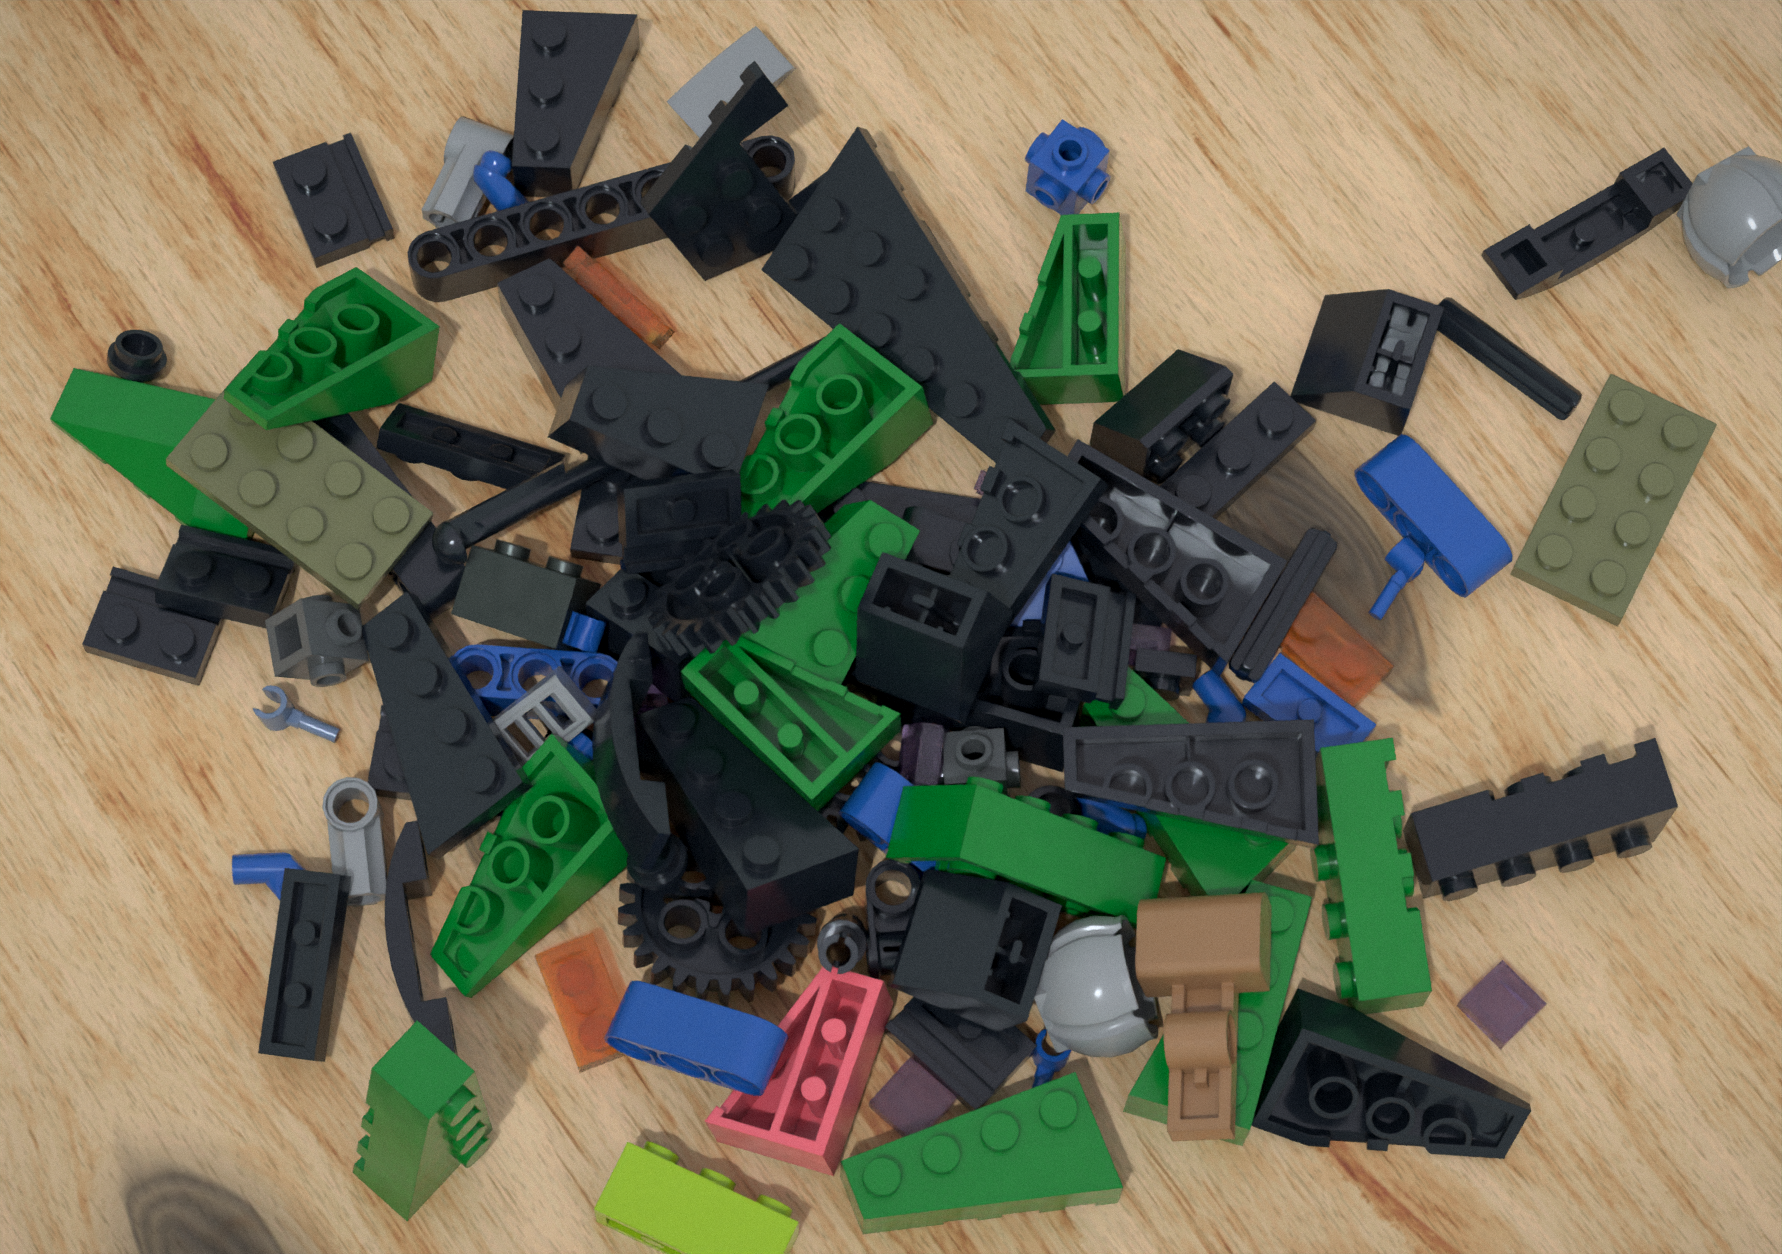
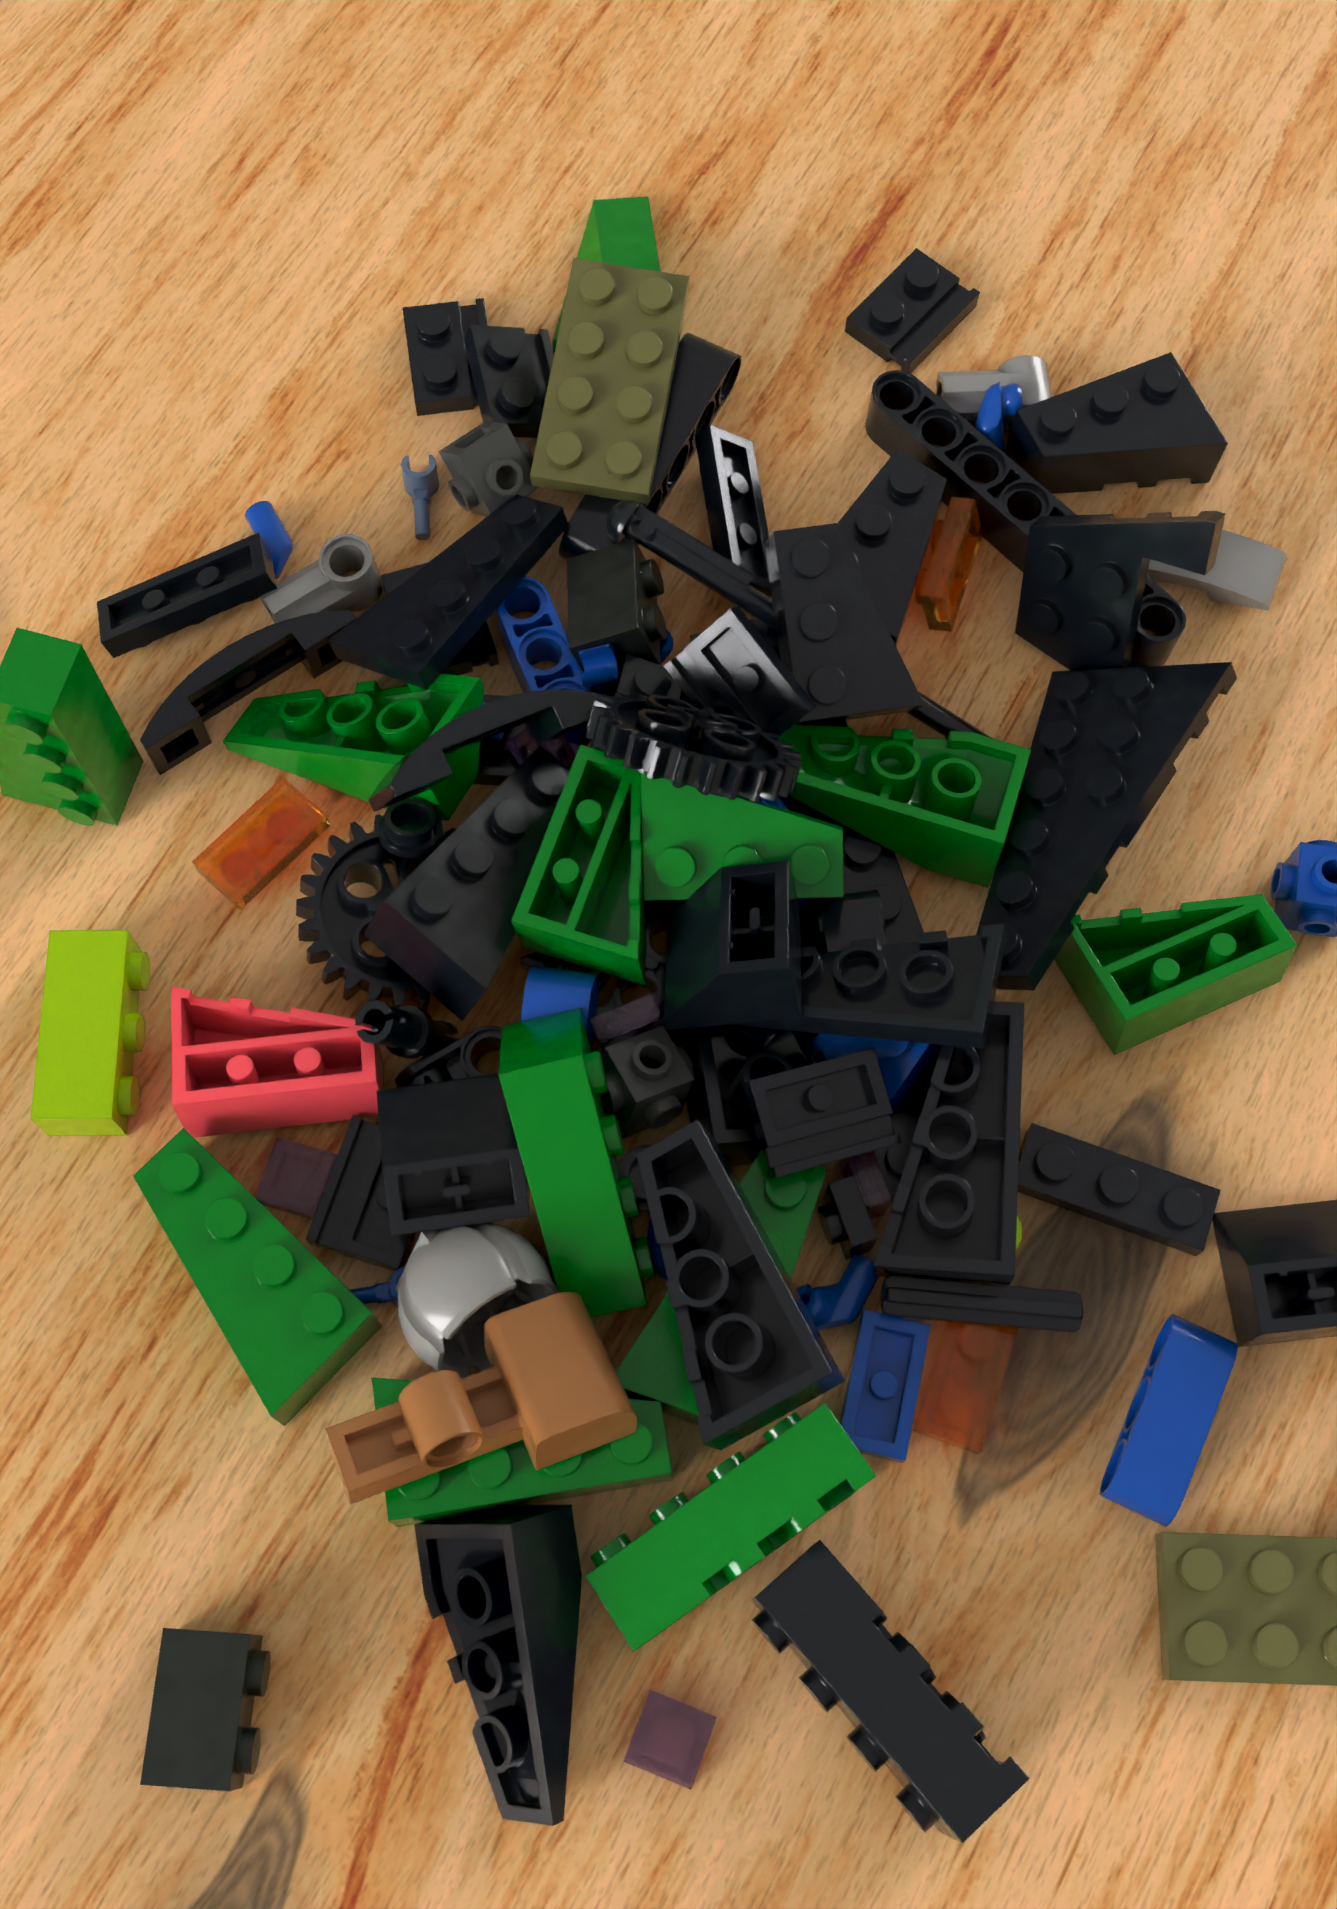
camera: 65 degrees right, 0 degrees up
black plate [107,330,167,383] -> none
green wedge [224,267,440,430] -> none
light grey slope [493,666,597,767] -> none
blue beam [604,981,788,1096] -> none
black slope [1089,349,1233,485] -> none
blue hand [1368,537,1425,620] -> none

